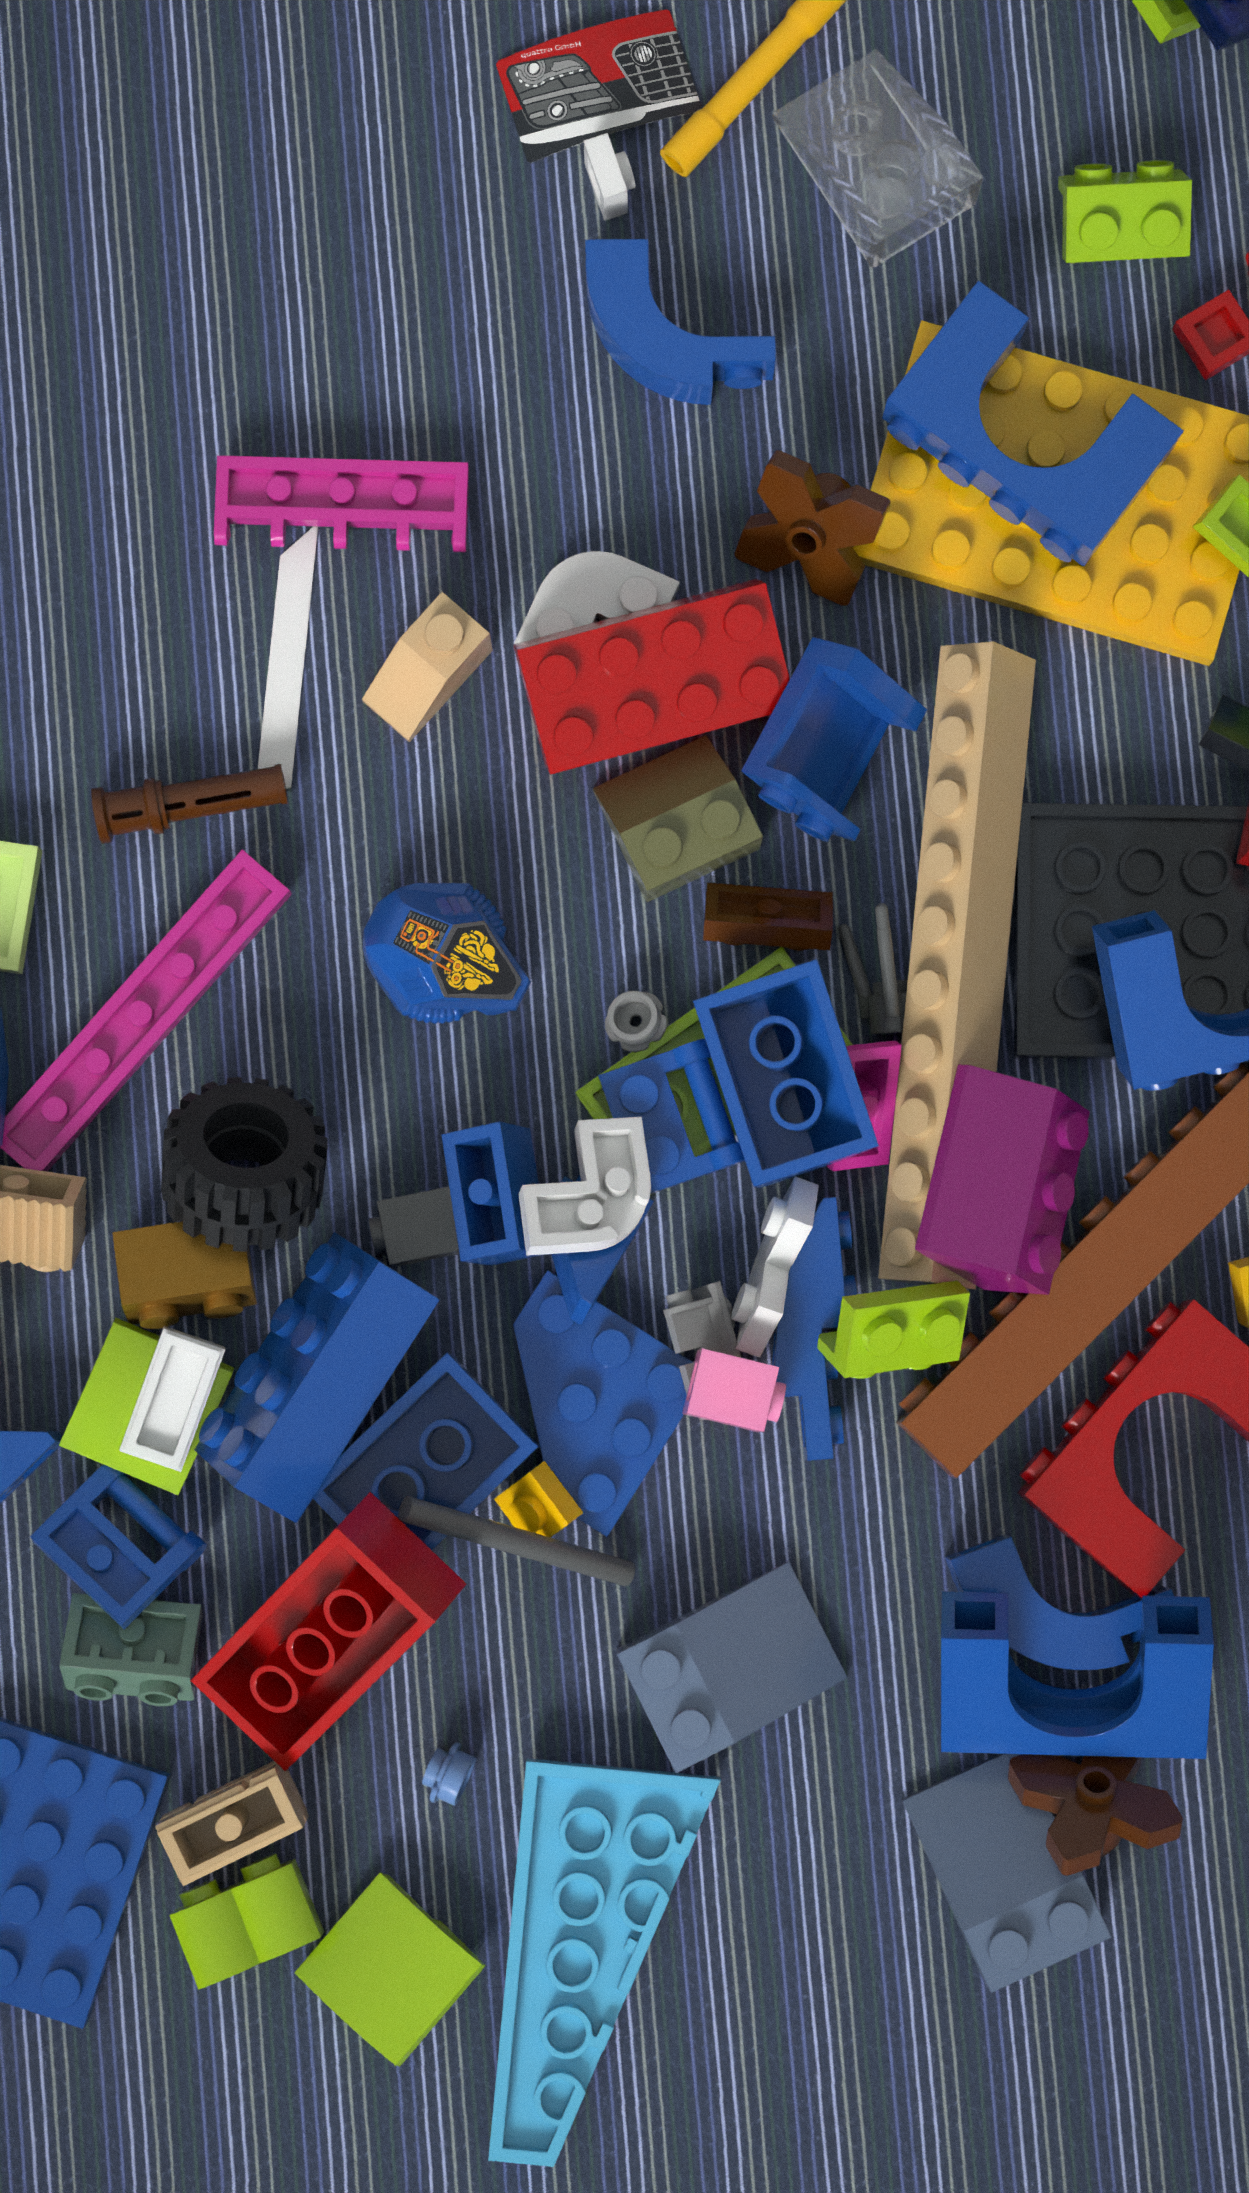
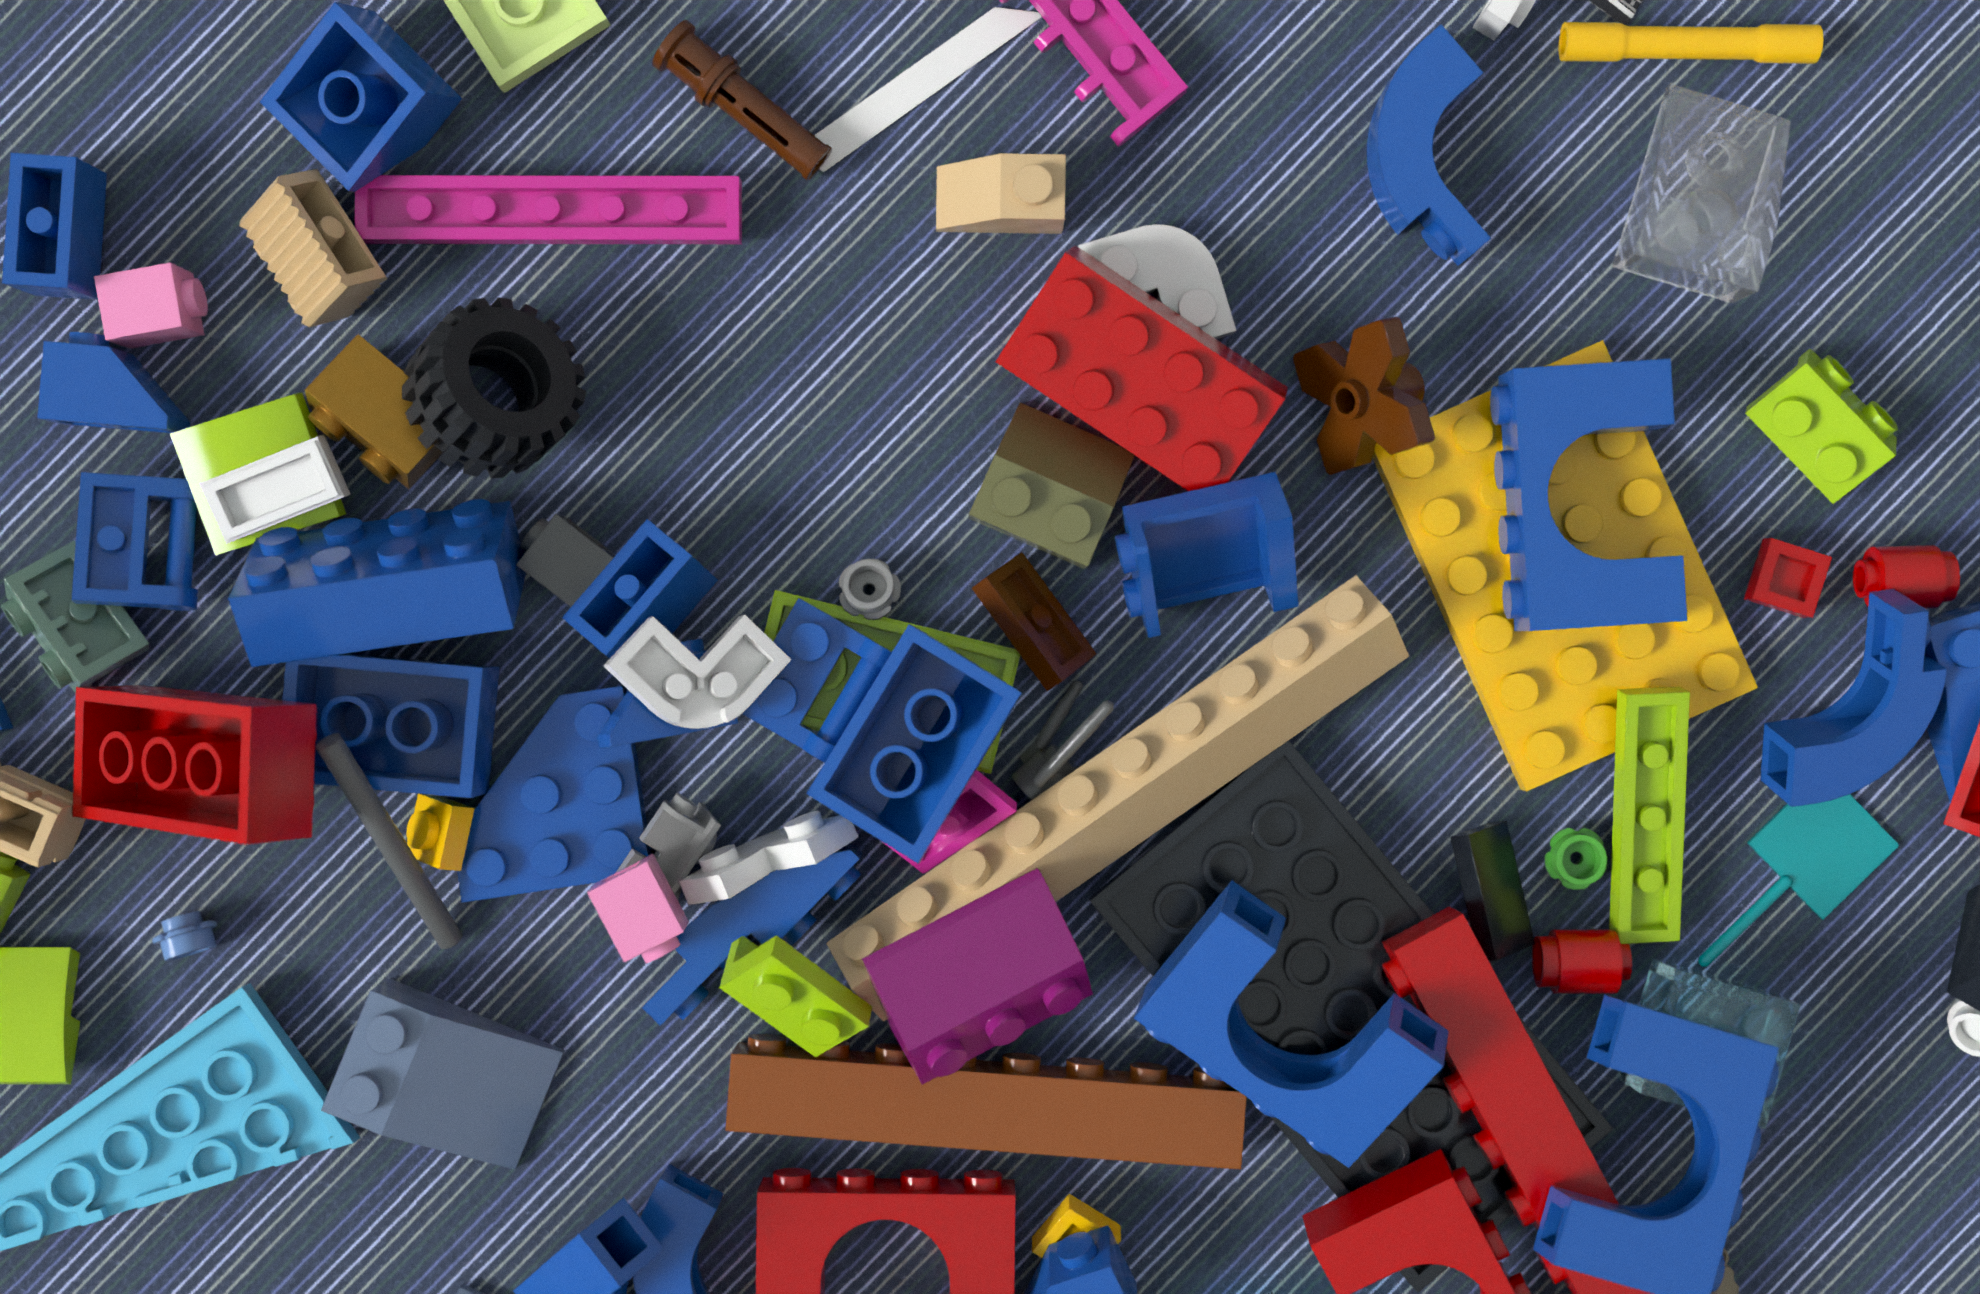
camera: 50 degrees right, 5 degrees up
blue helmet [363,883,531,1024] -> none

